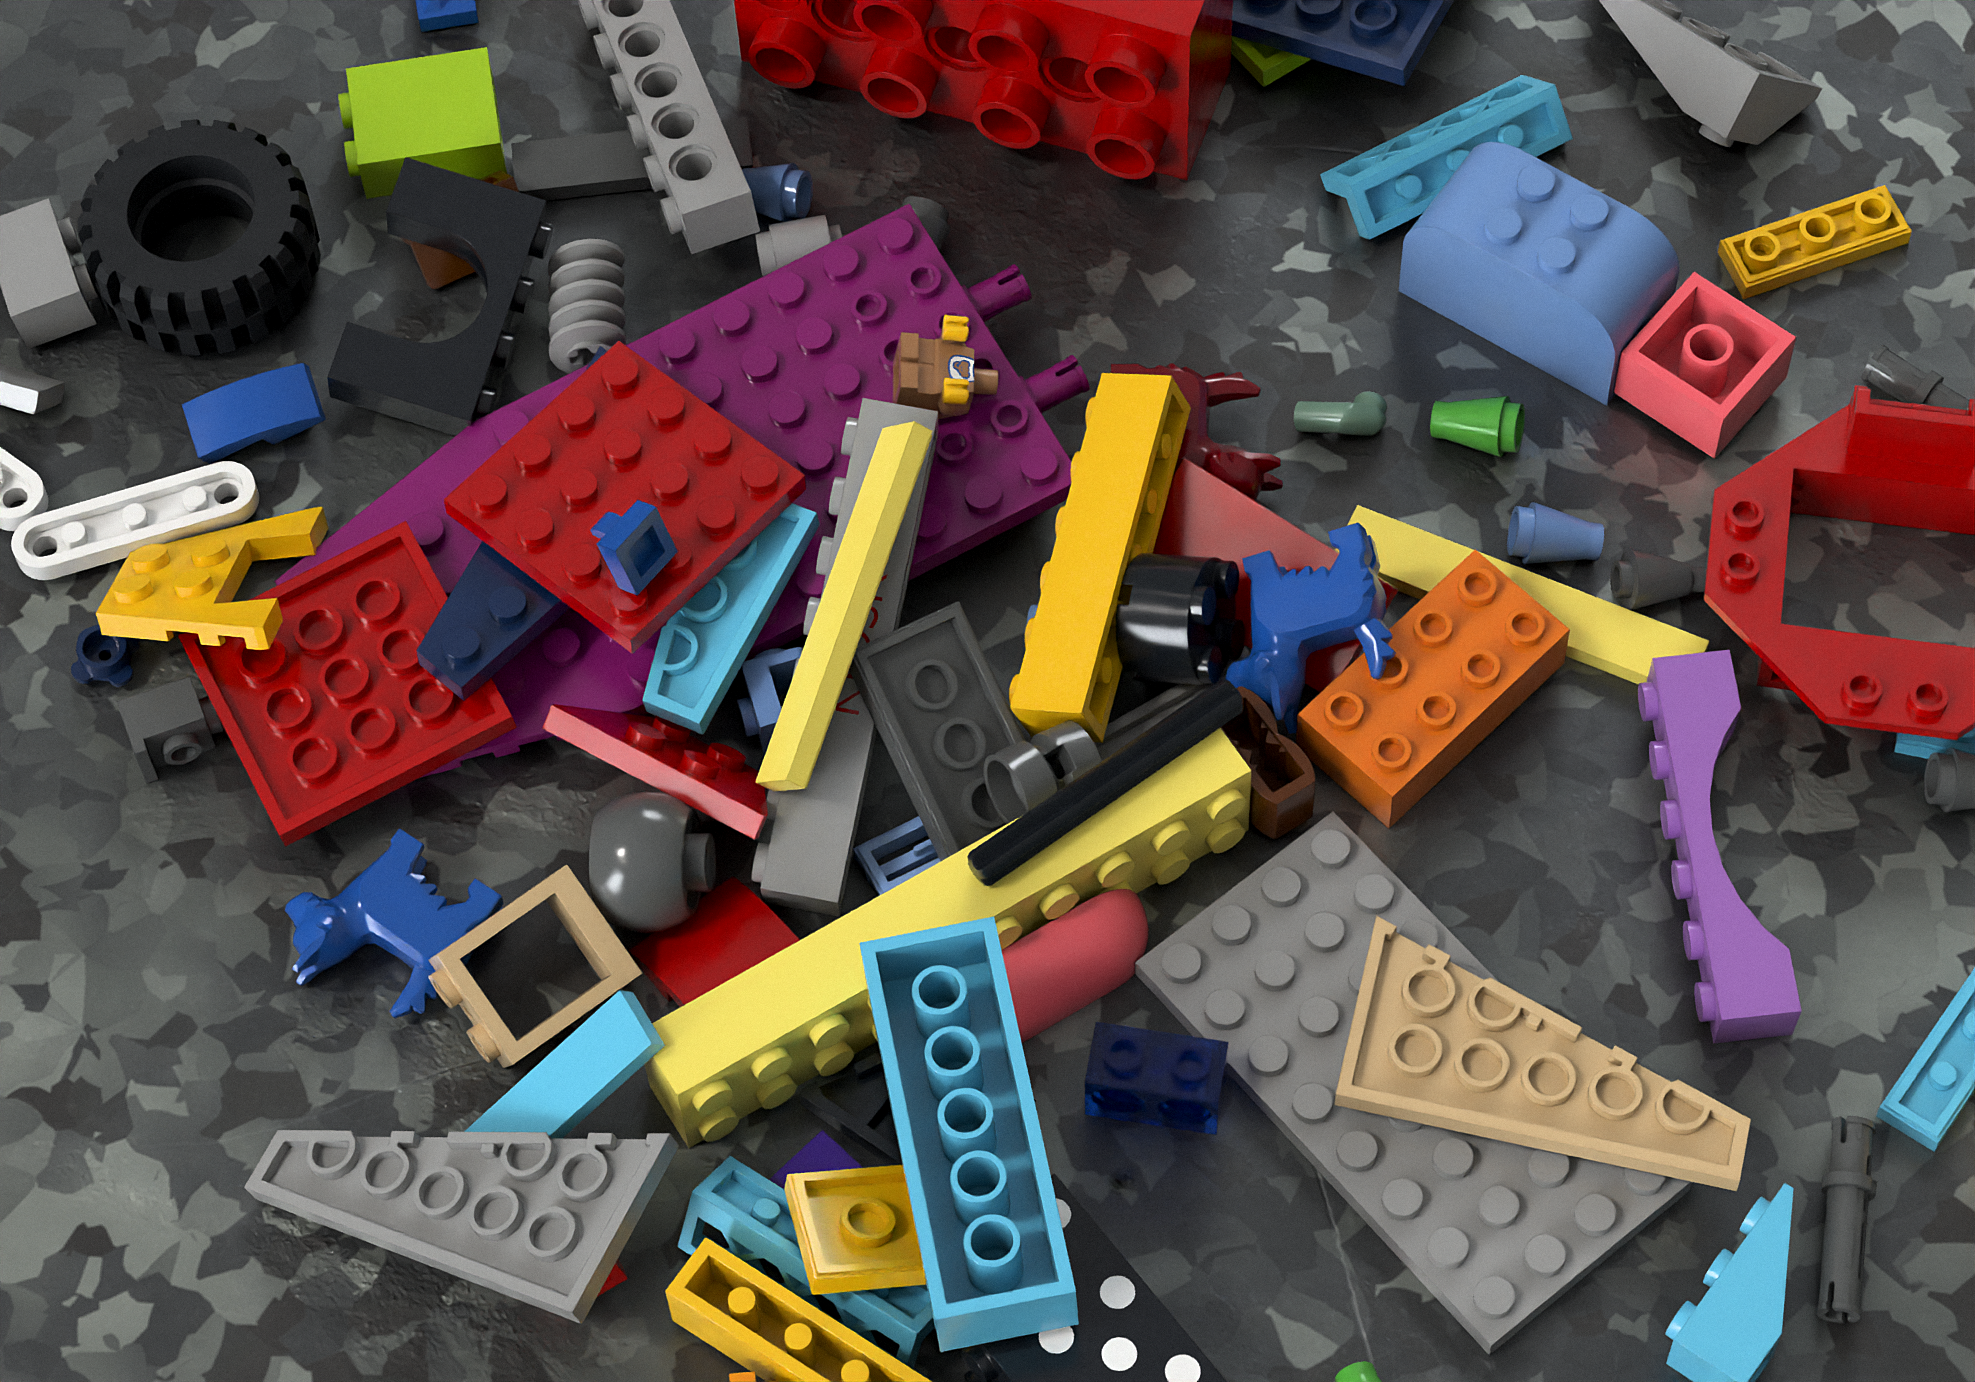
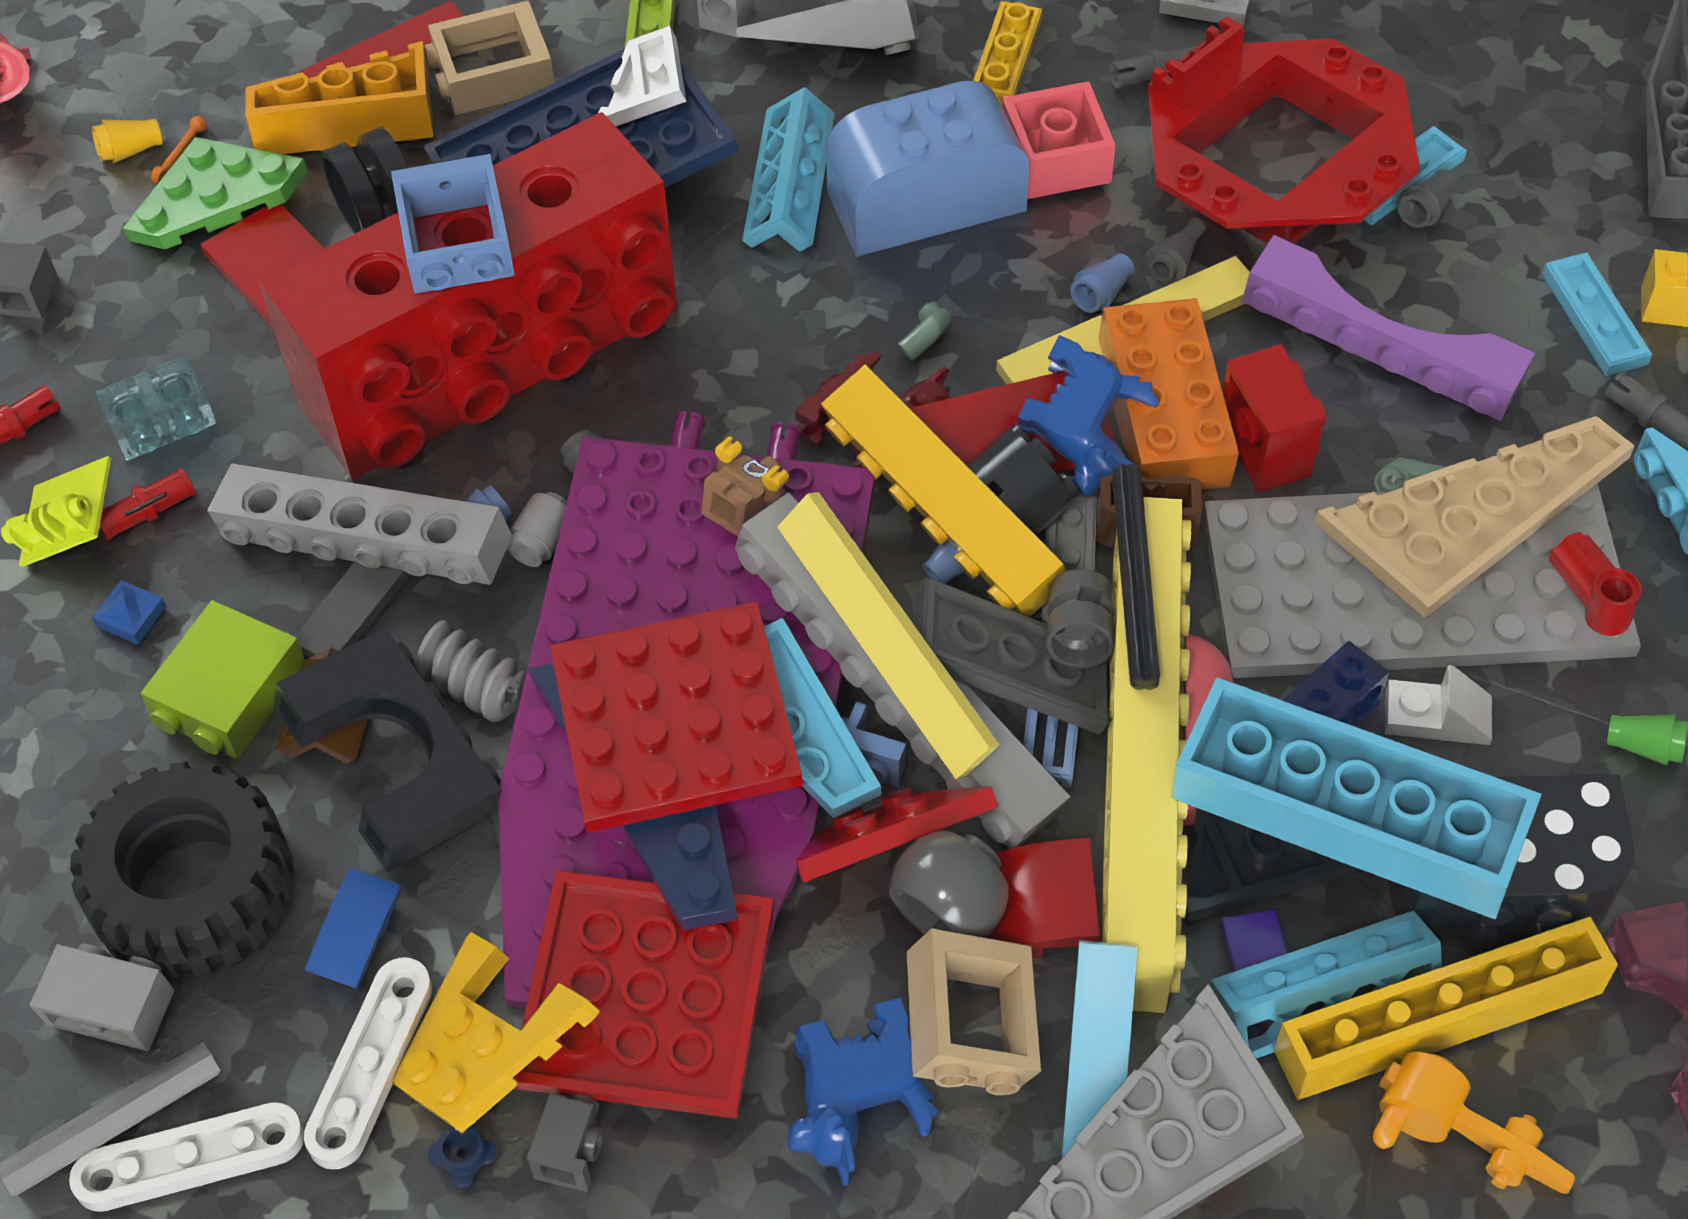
camera: 55 degrees left, 5 degrees down
blue tile [590,500,678,595] -> none
yellow plate [784,1165,927,1295] -> none
bright green cone [1430,396,1525,457] -> none
none -> red brick [1222,344,1326,493]
none -> sand green arm [1374,457,1445,493]
none -> white slope [1385,665,1492,745]
none -> red piece [1549,531,1642,636]

